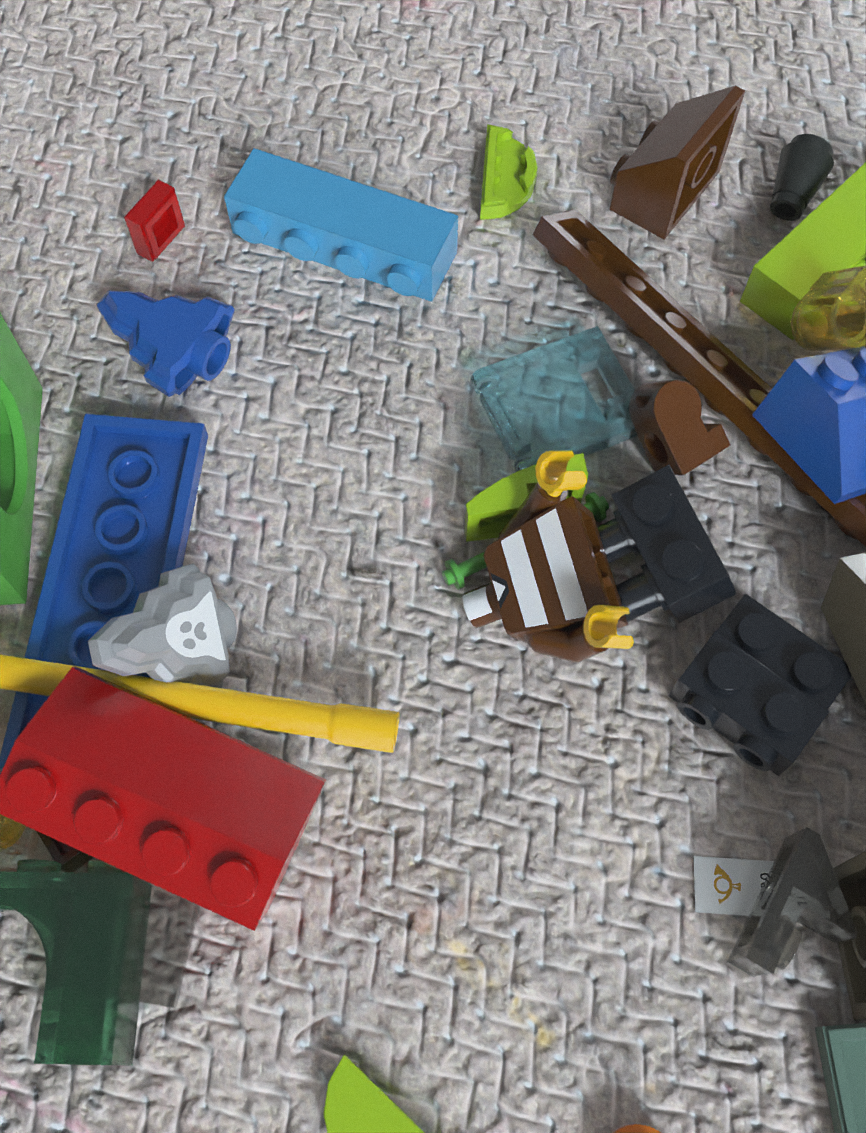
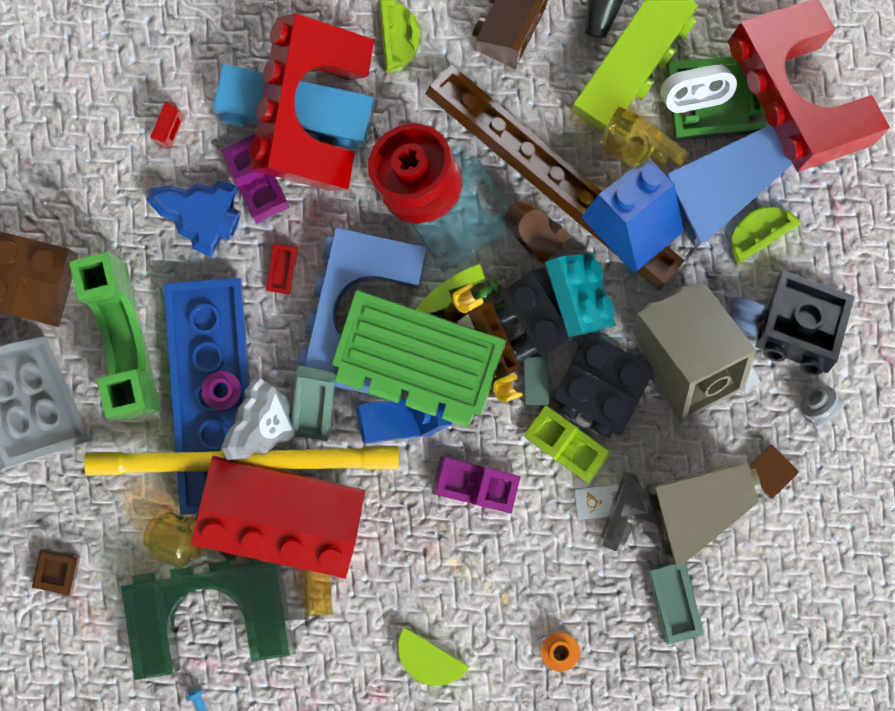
camera: 10 degrees left, 20 degrees up
none -> magenta plate [202,371,242,410]
none -> magenta slope [221,134,290,224]
none -> red arch [249,13,375,191]
none -> red piece [266,243,299,295]
none -> sand green tile [291,365,337,441]
none -> medium blue arch [297,228,427,397]
none -> clear yellow piece [304,570,333,617]
none -> bright green hinge [332,290,507,428]
none -> blue bracket [356,399,452,444]
none -> red wheel [368,123,463,224]
none -> magenta slope [431,456,521,514]
none -> lime slope [523,405,612,484]
none -> sand green piece [524,357,549,405]
none -> teal plate [545,253,616,337]

